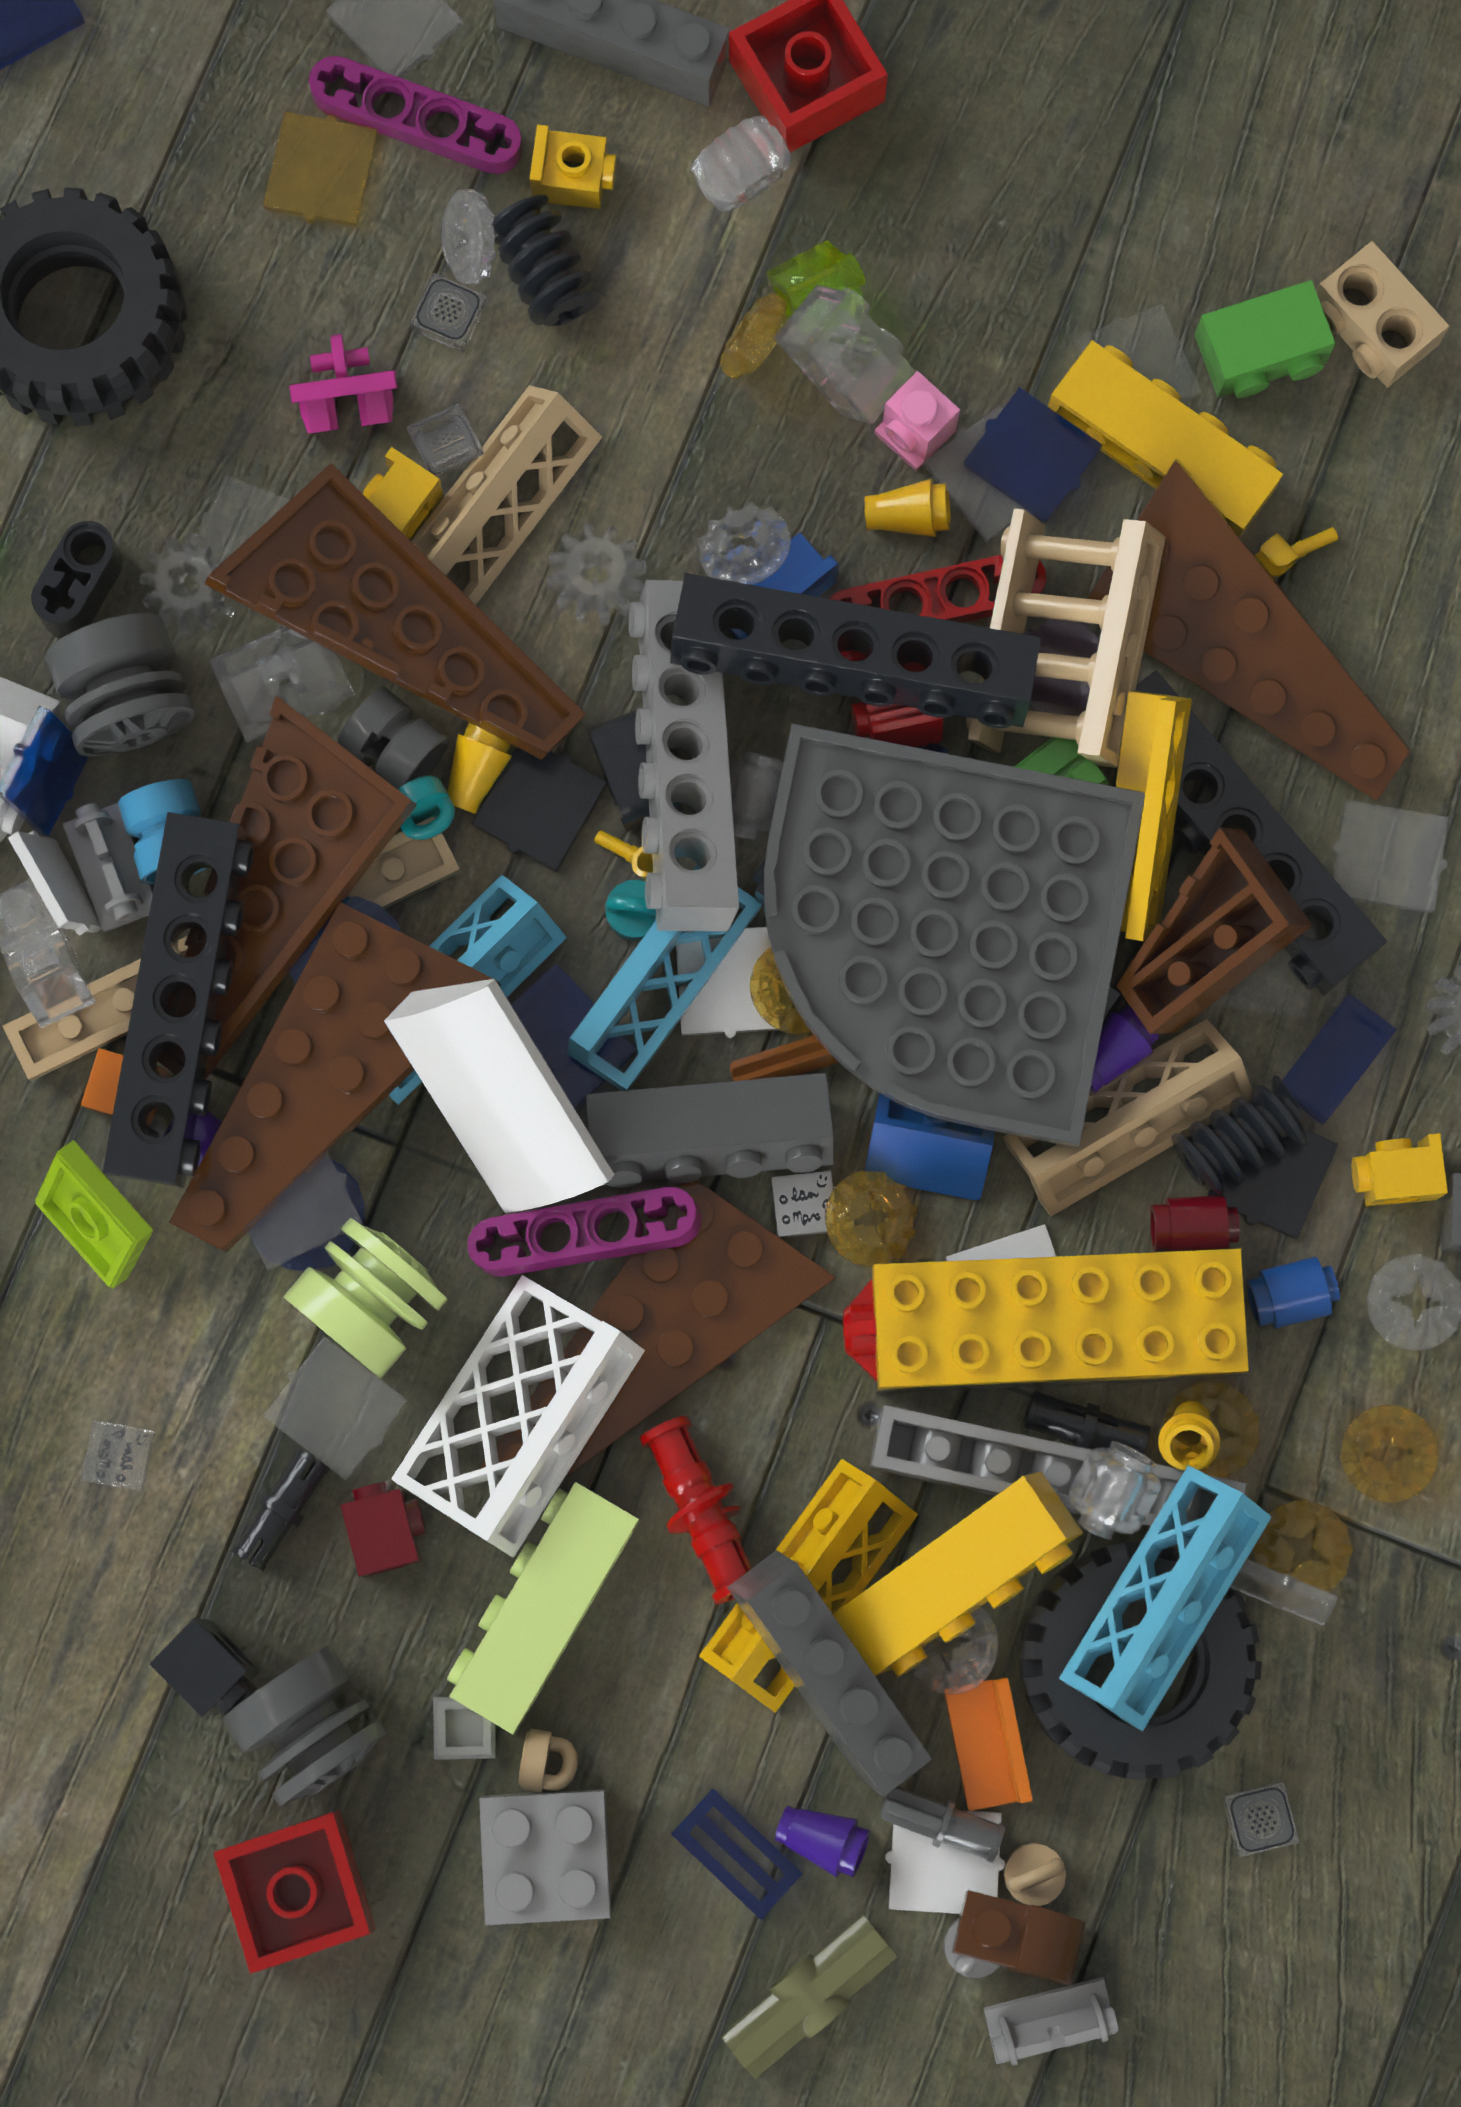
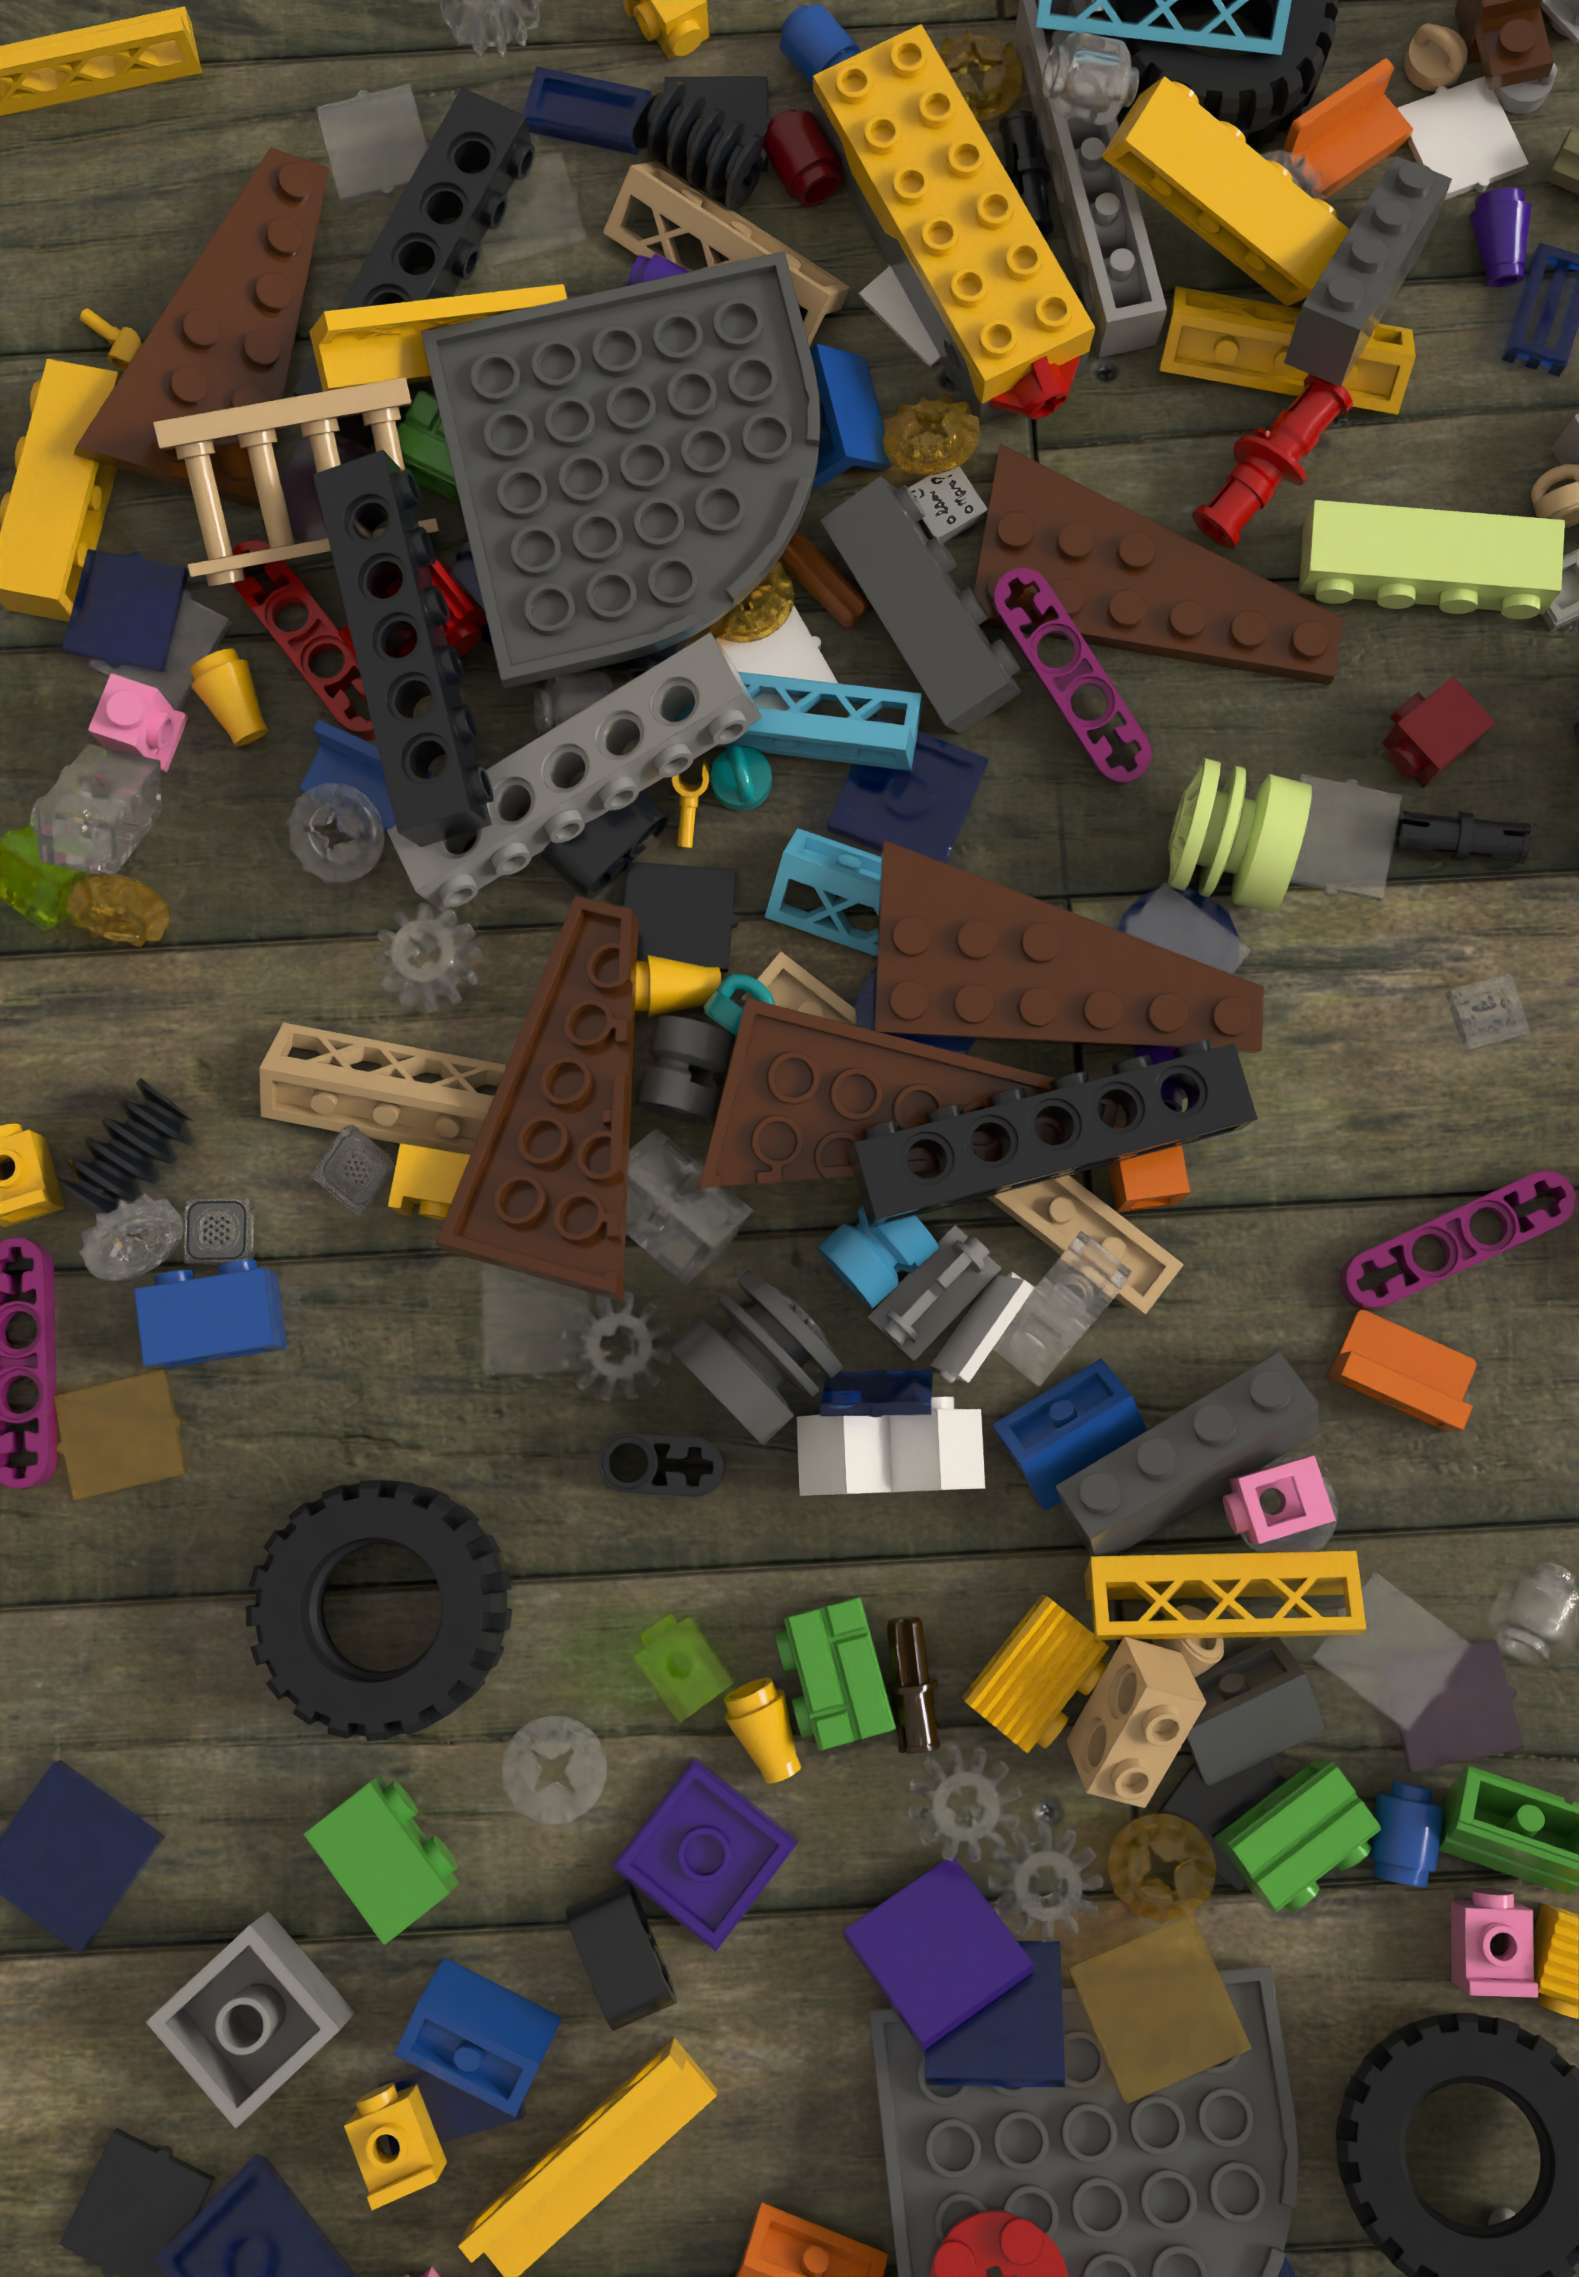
camera: 110 degrees left, 0 degrees up
lime plate [35,1140,154,1289] -> none
dark pink hips [289,334,398,433] -> none
white slope [384,979,615,1213] -> none
white fence [391,1275,645,1558] -> none
dark grey axle [881,1786,1006,1863] -> none
reddish brown wedge [1116,827,1313,1034] -> none
yellow cone [1158,1401,1221,1471] -> none
none -> blue brick [134,1260,287,1370]

